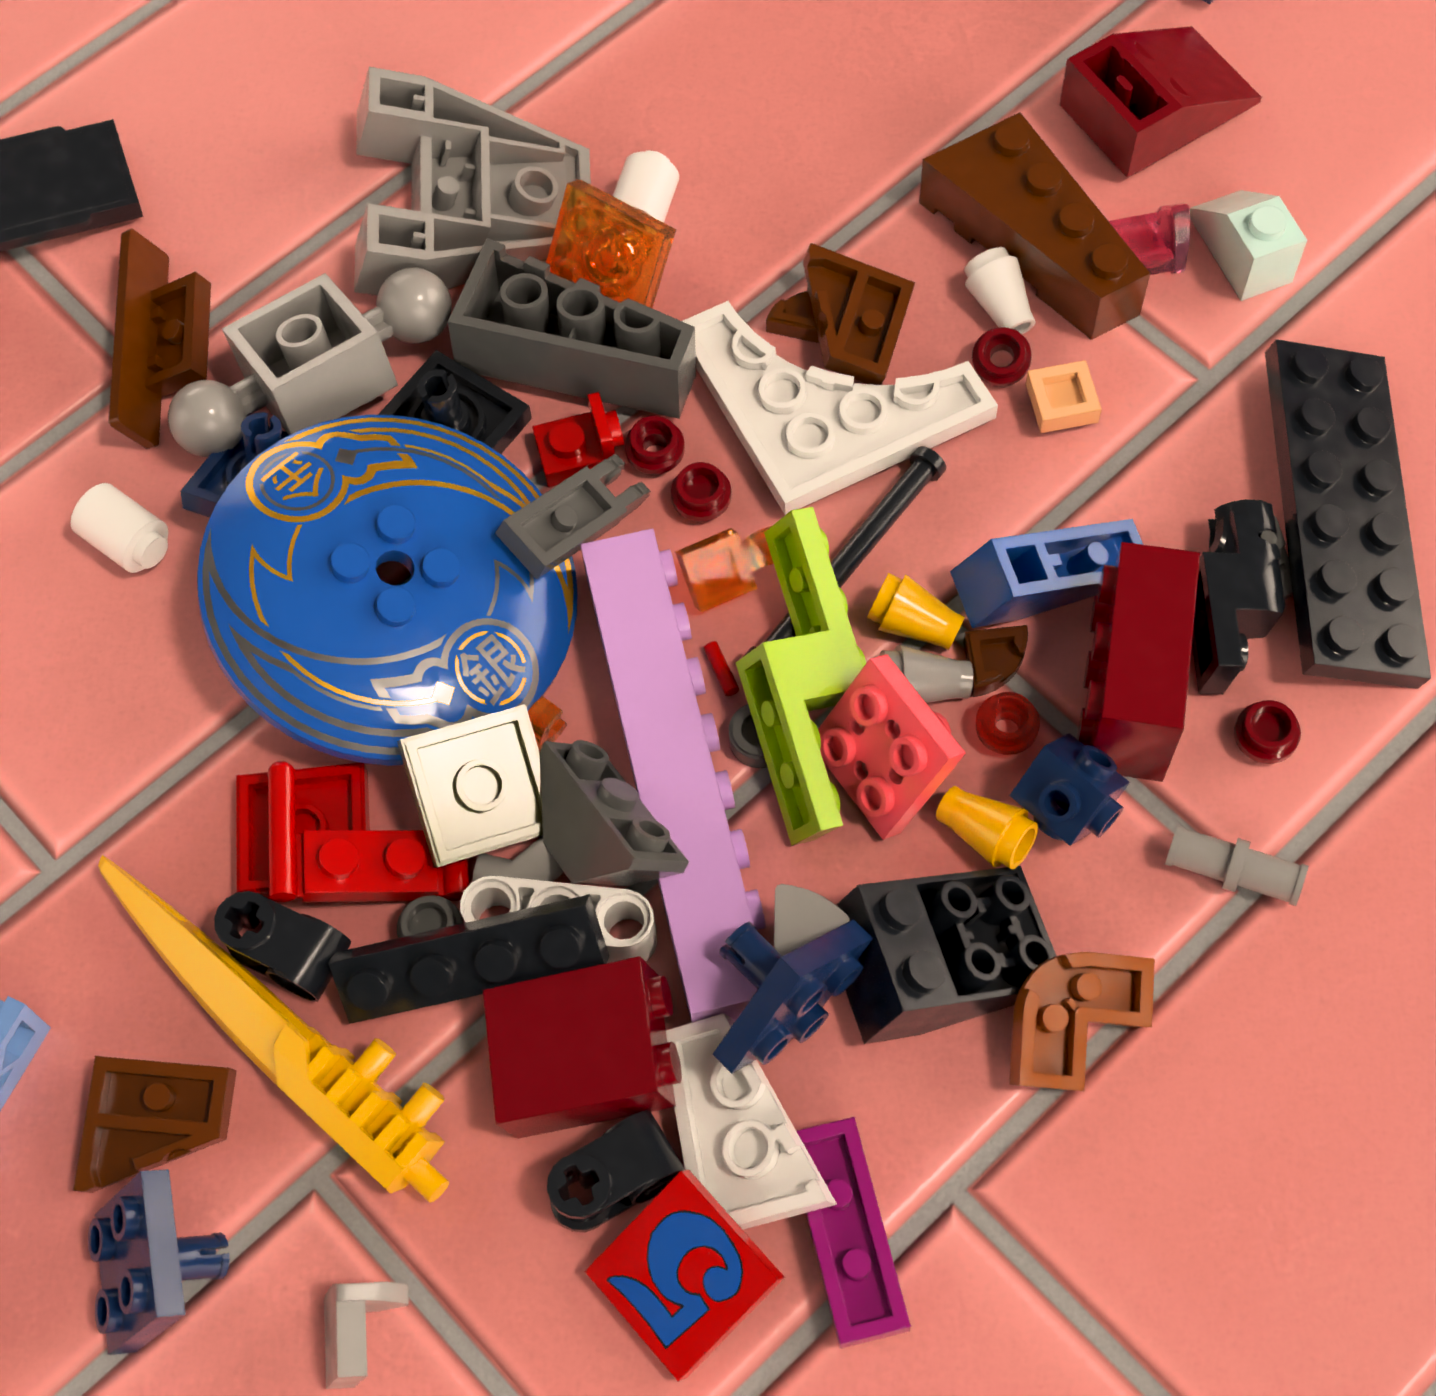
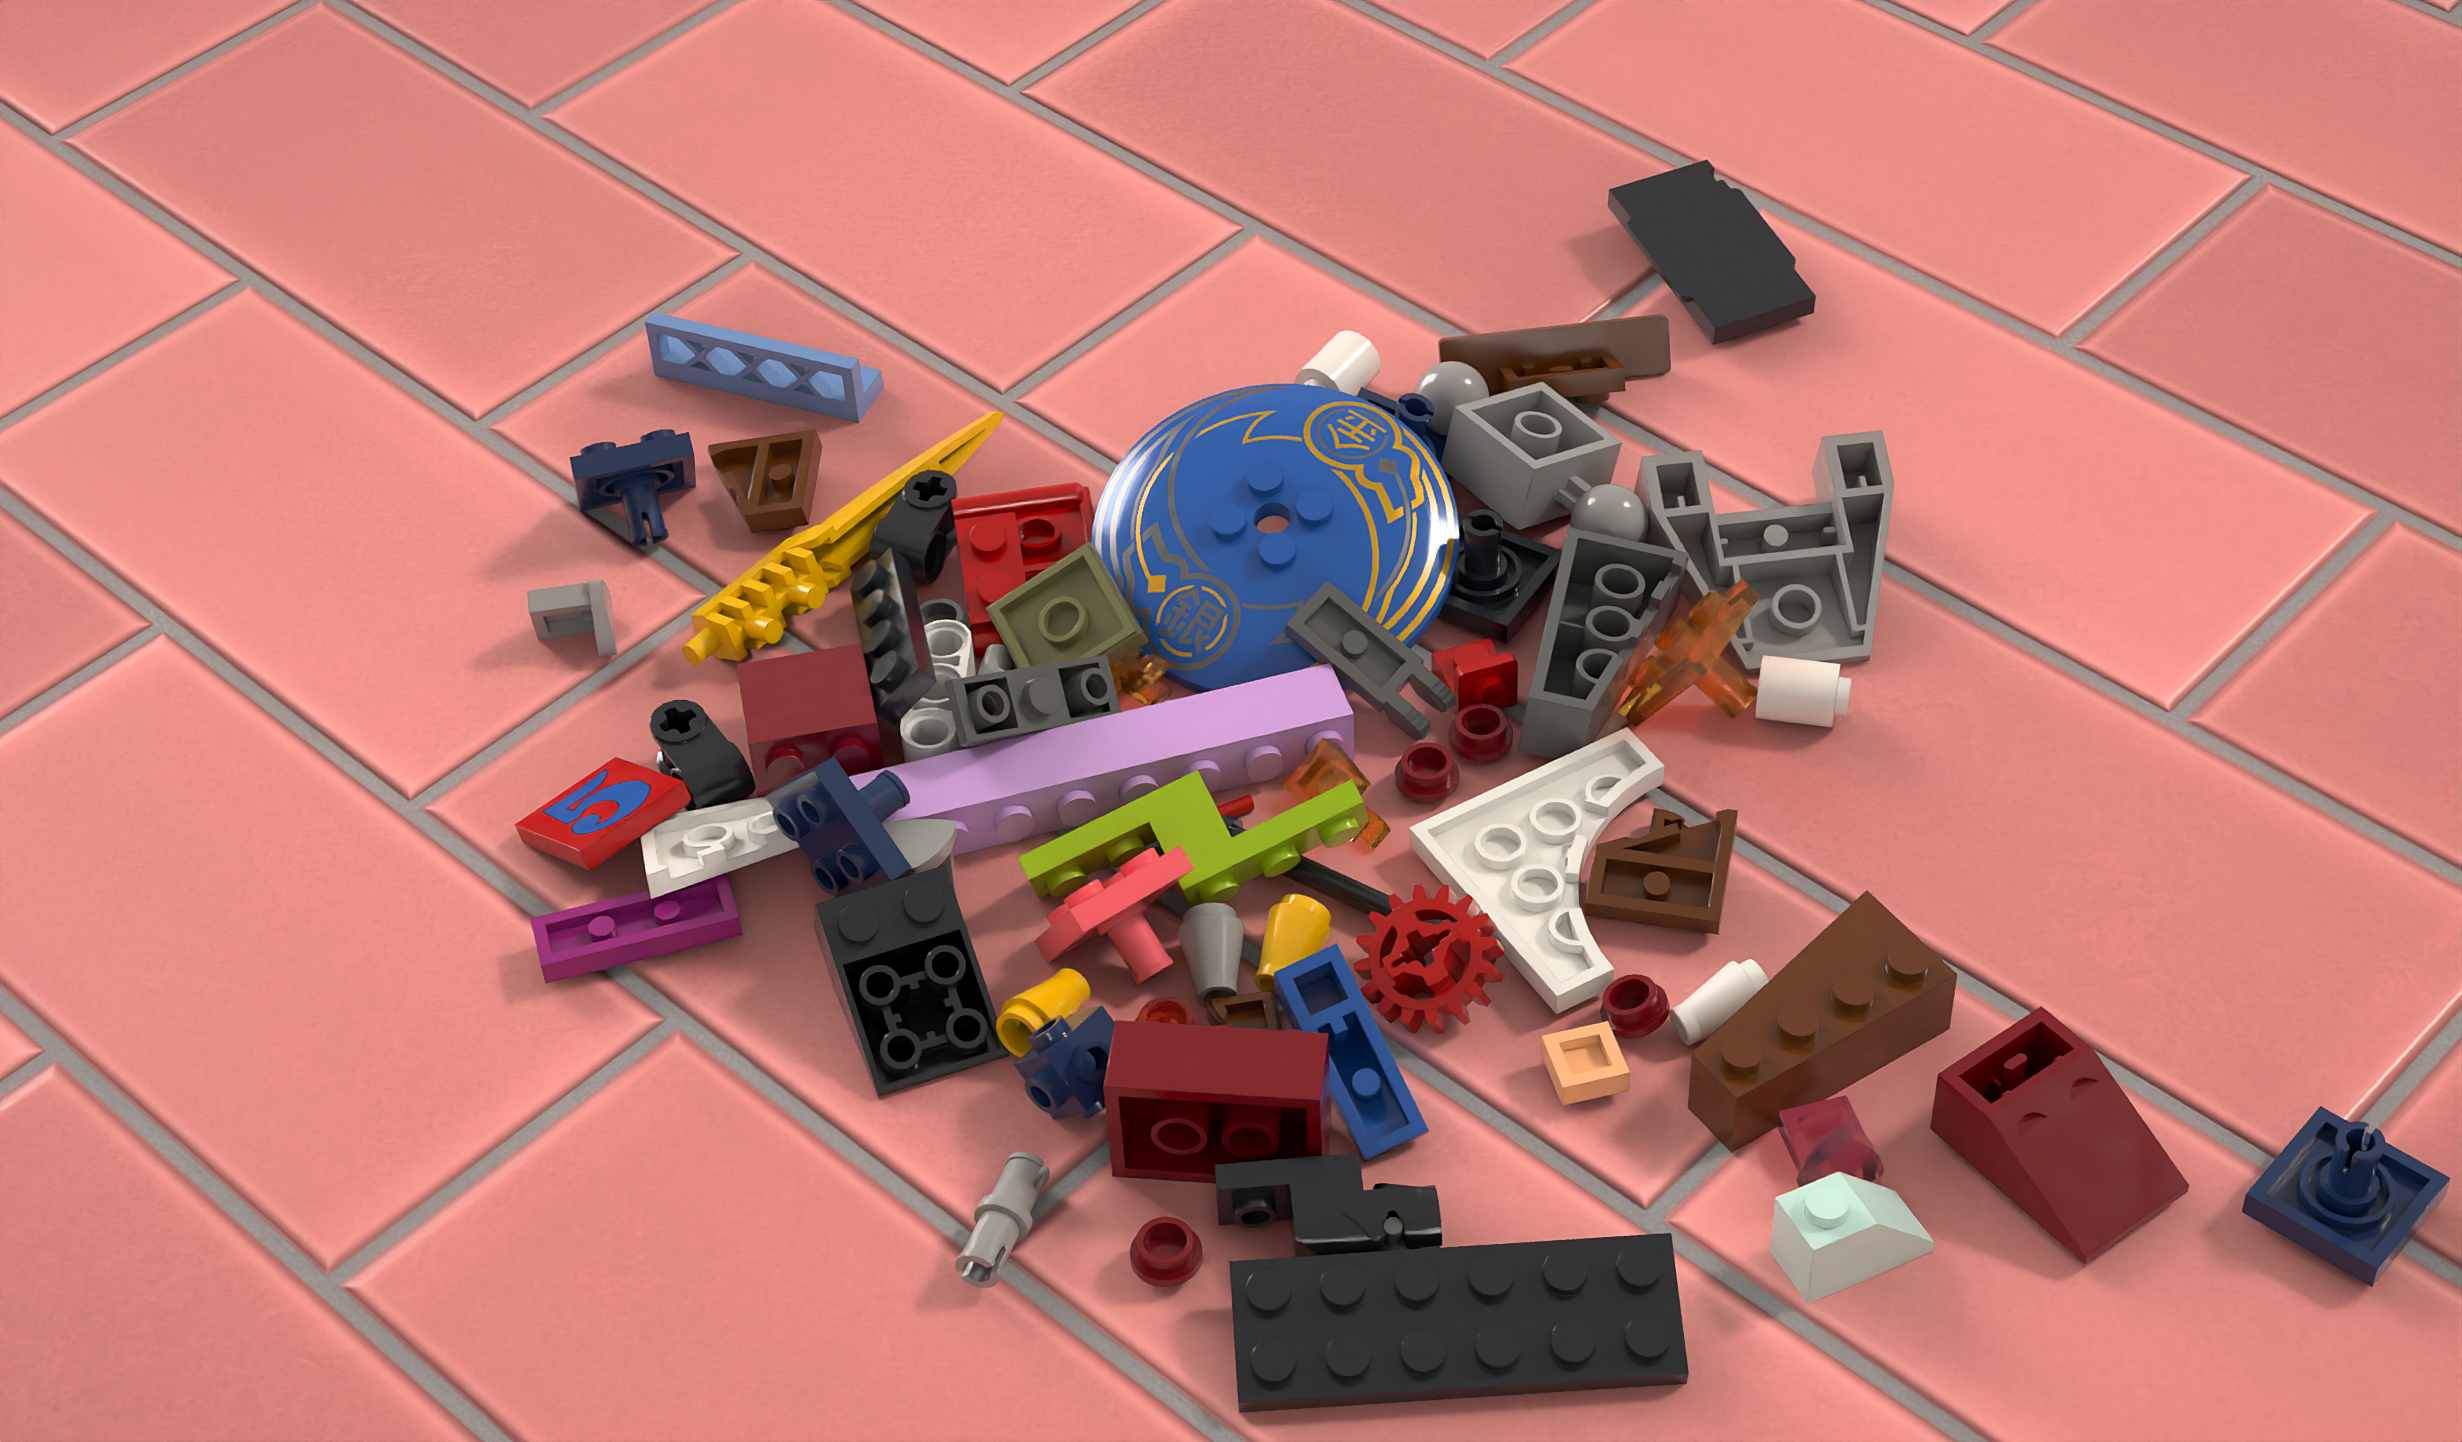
camera: 85 degrees right, 20 degrees down
dark orange plate [1009,952,1155,1091] -> none
none -> red gear [1353,884,1505,1034]

